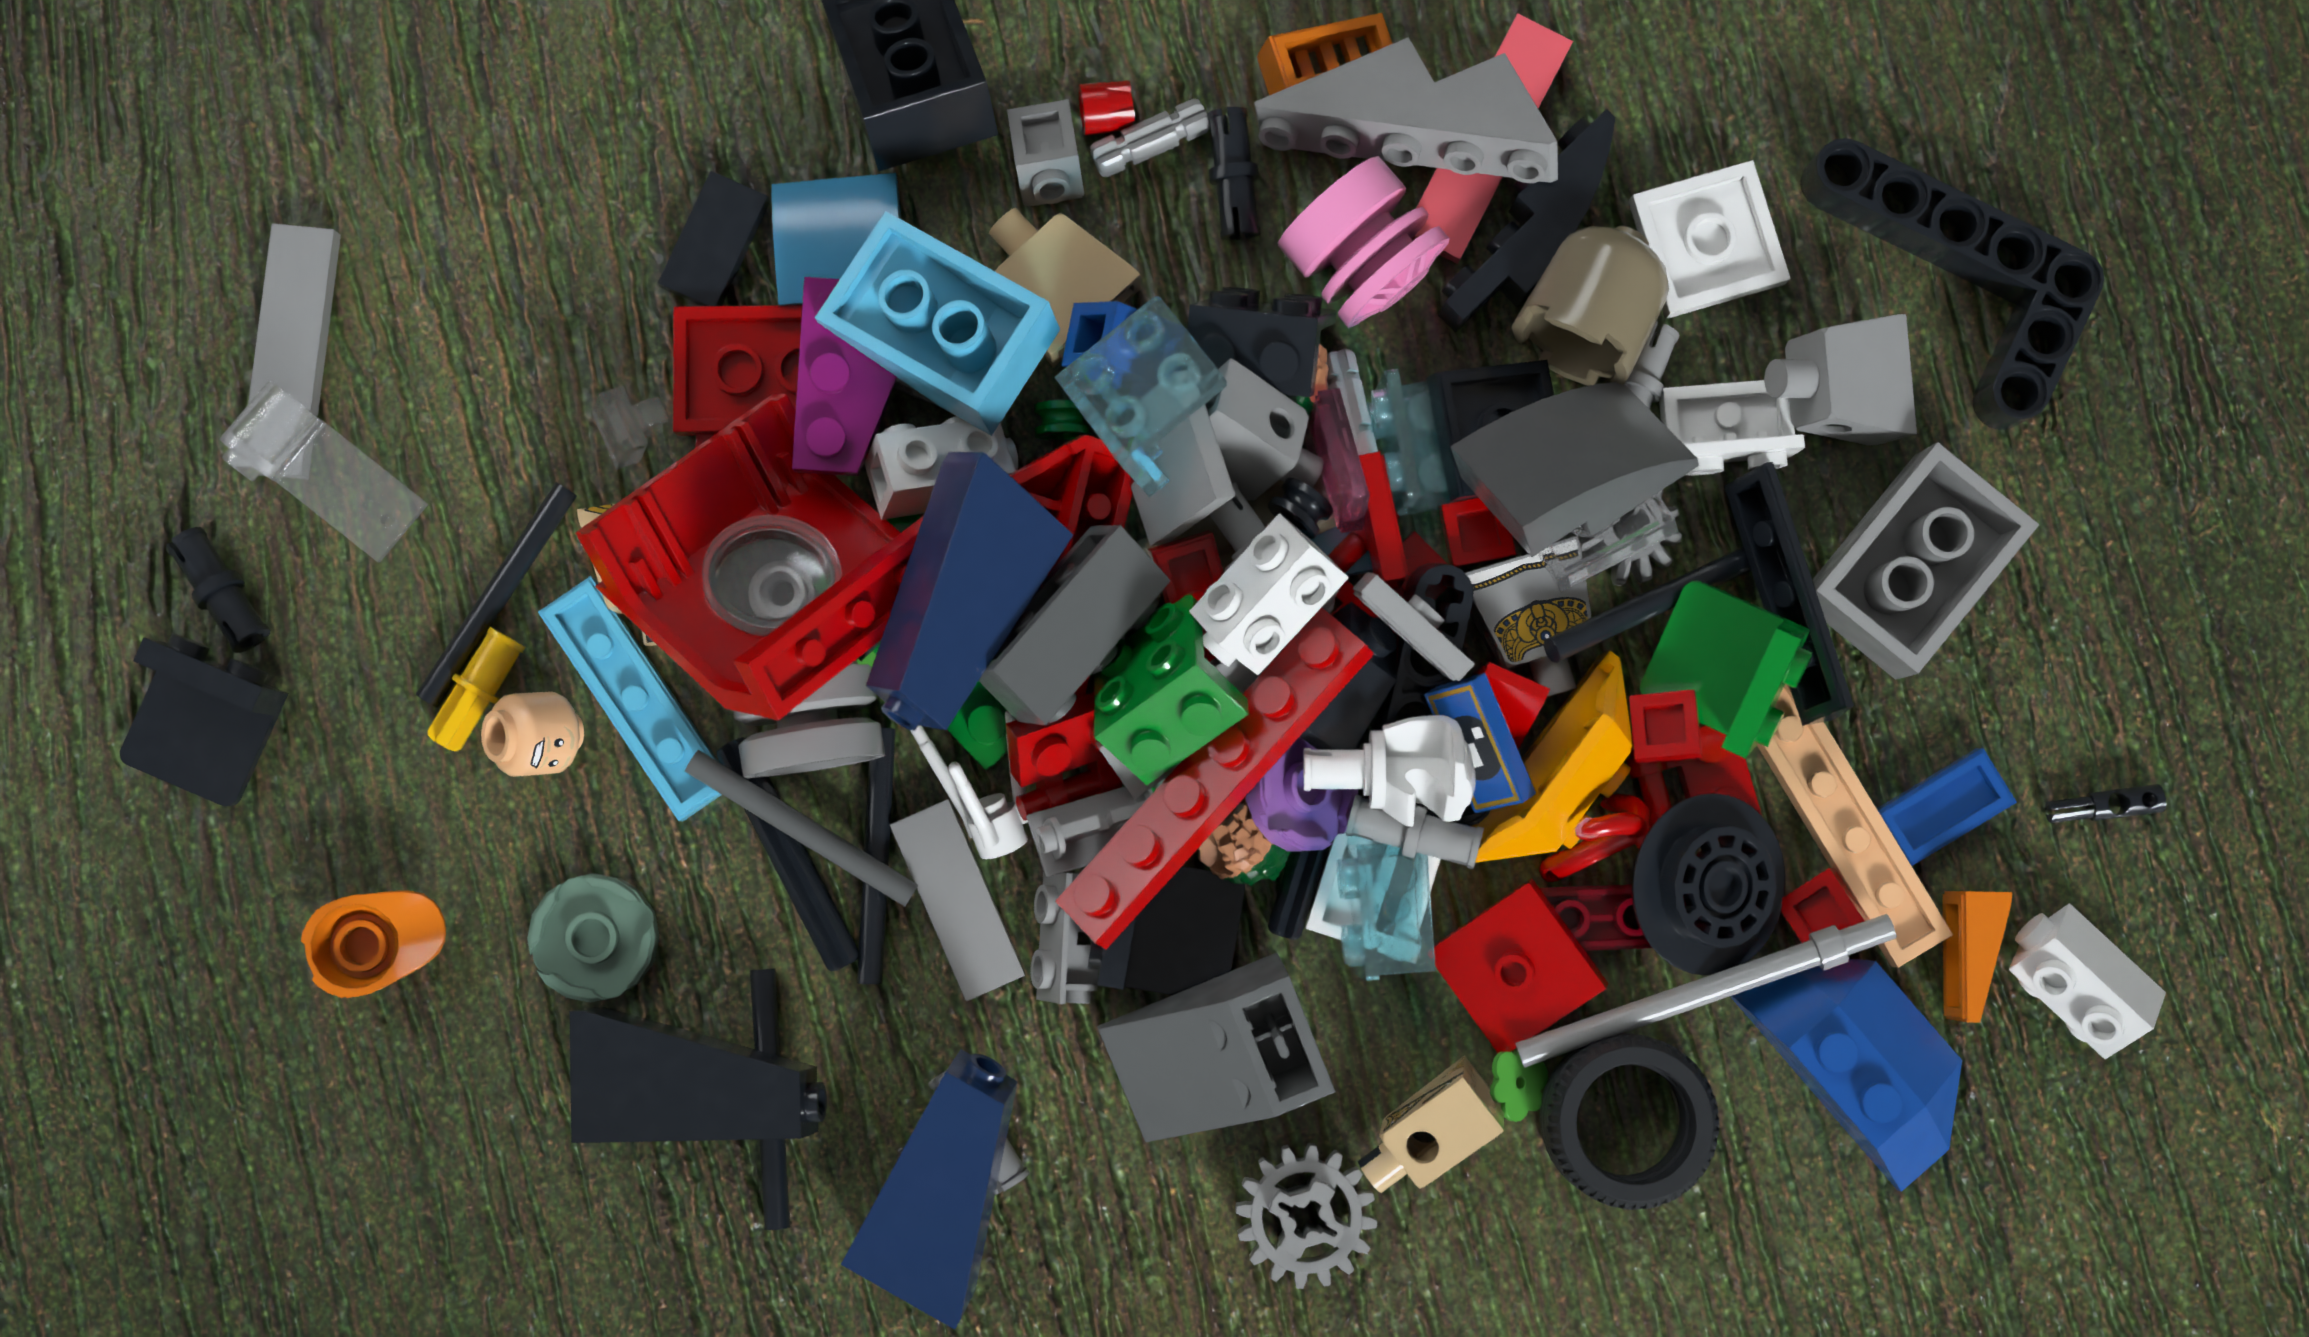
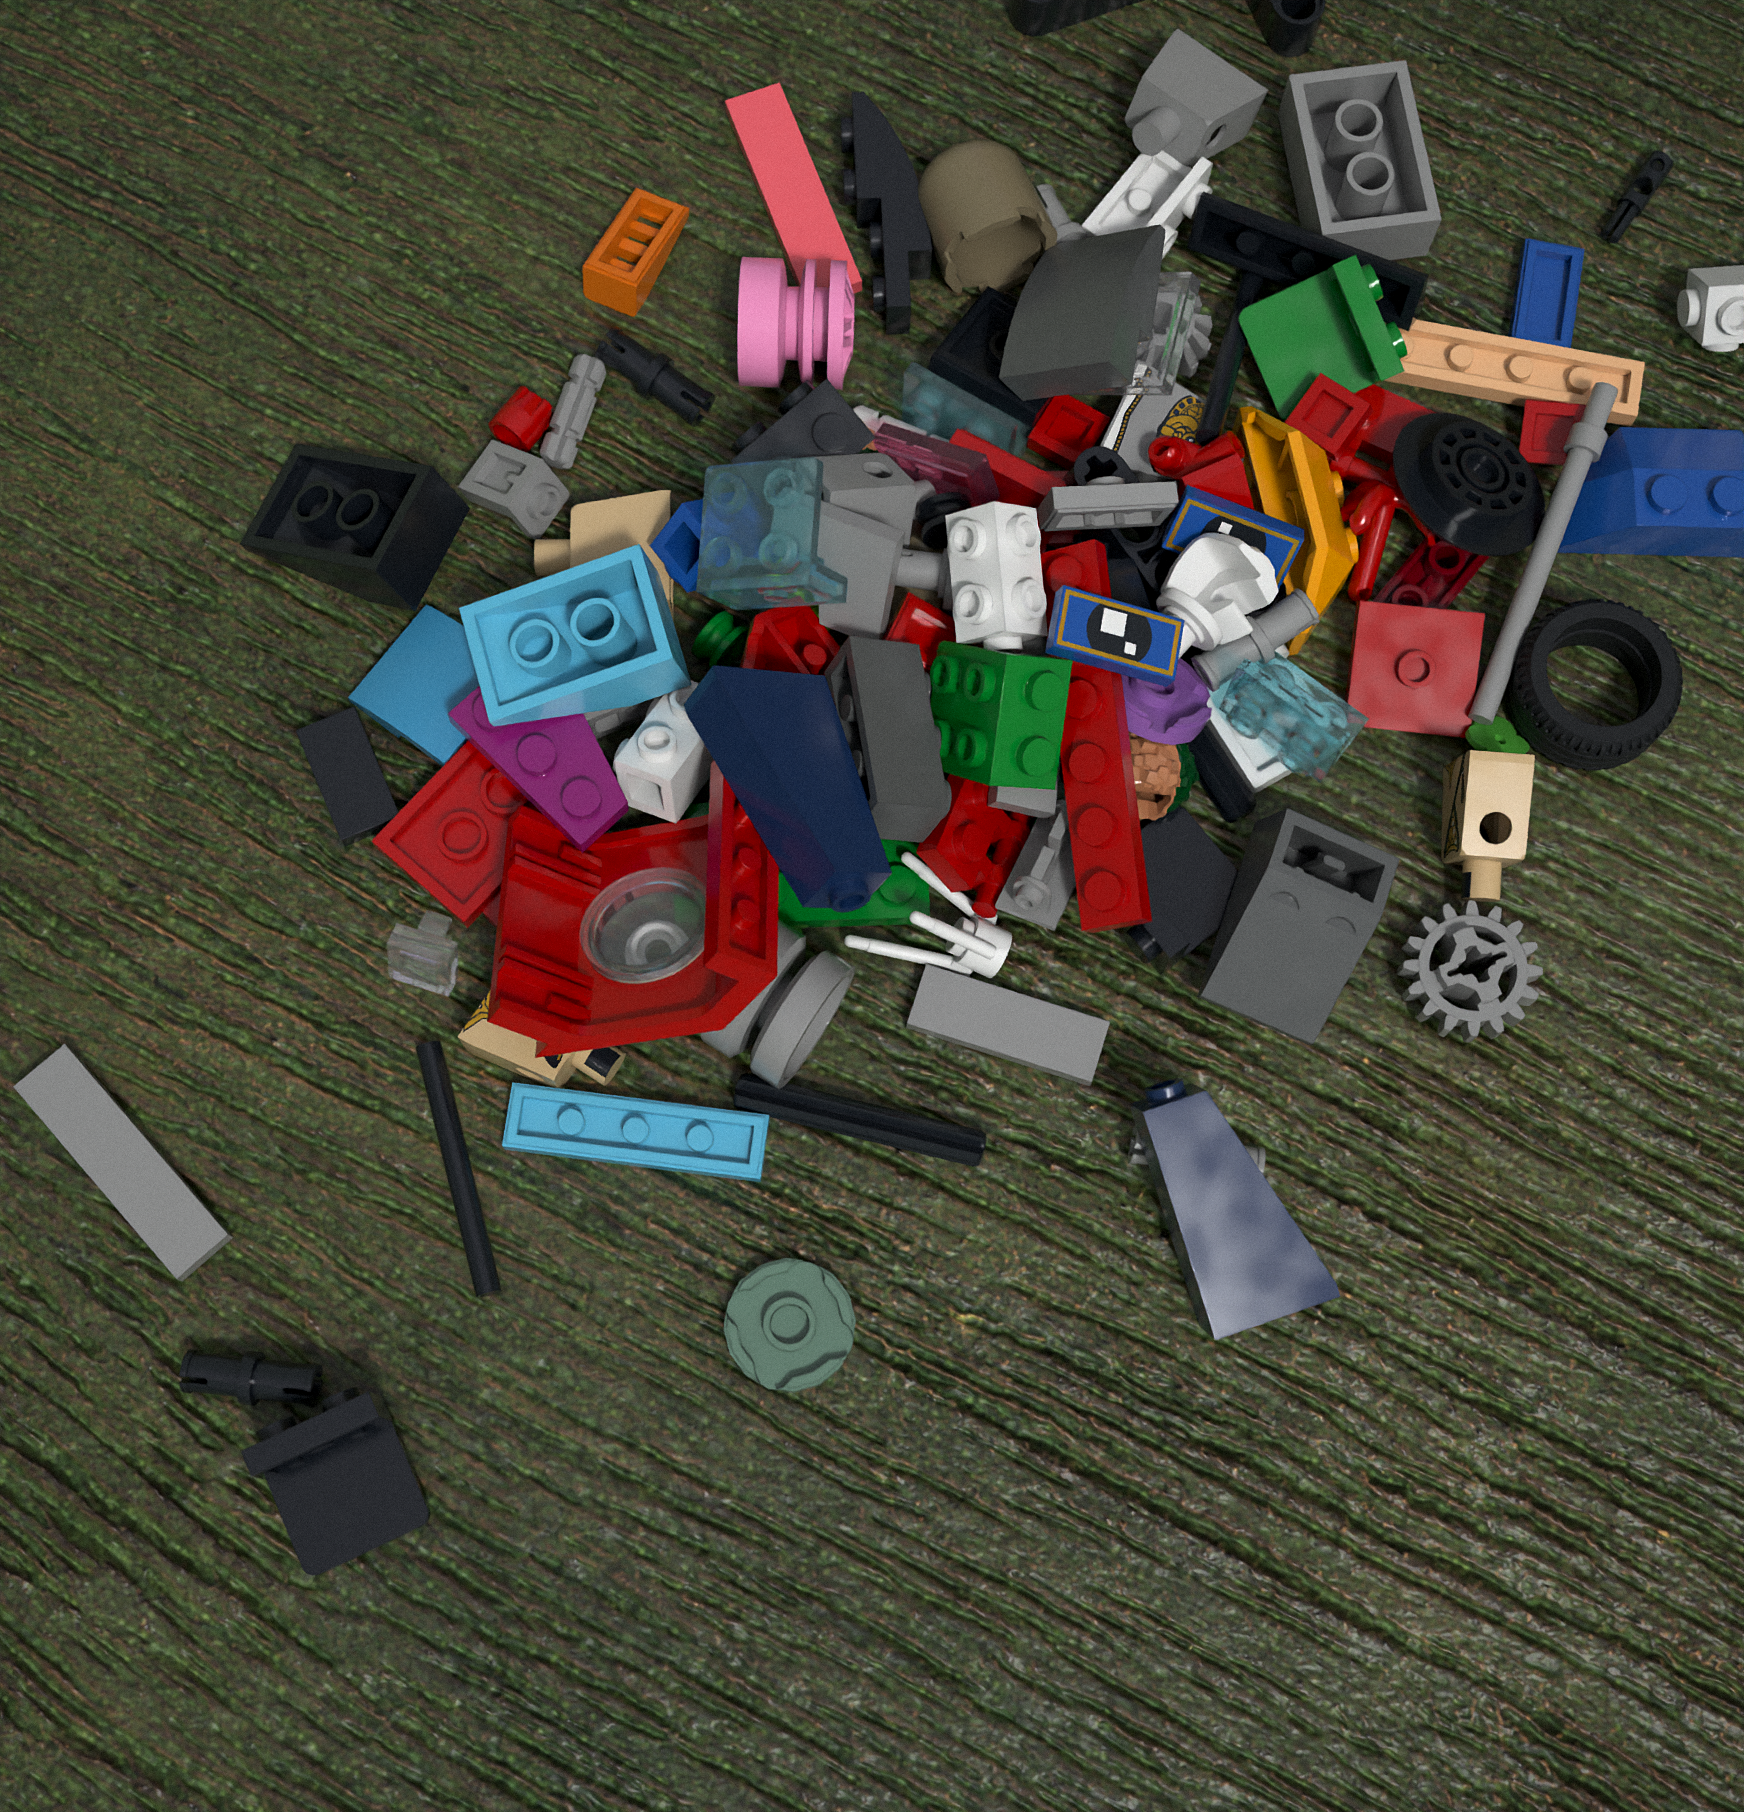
camera: 50 degrees left, 10 degrees down
clear door [219,380,428,563] -> none
orange piece [301,890,446,998] -> none
yellow axle [427,627,526,752] -> none
light nougat head [481,692,584,777] -> none
black slope [569,1007,827,1143] -> none
dark grey bar [685,750,918,907] -> none
black bar [750,968,790,1230] -> none
black bar [857,728,896,984] -> none
light grey hinge [1030,872,1098,1004] -> none
light grey slope [1254,37,1558,183] -> none
white plate [1628,160,1791,319] -> none
orange slope [1942,891,2012,1023] -> none
none -> tile [1045,585,1185,687]
none -> red arm [1147,430,1245,481]

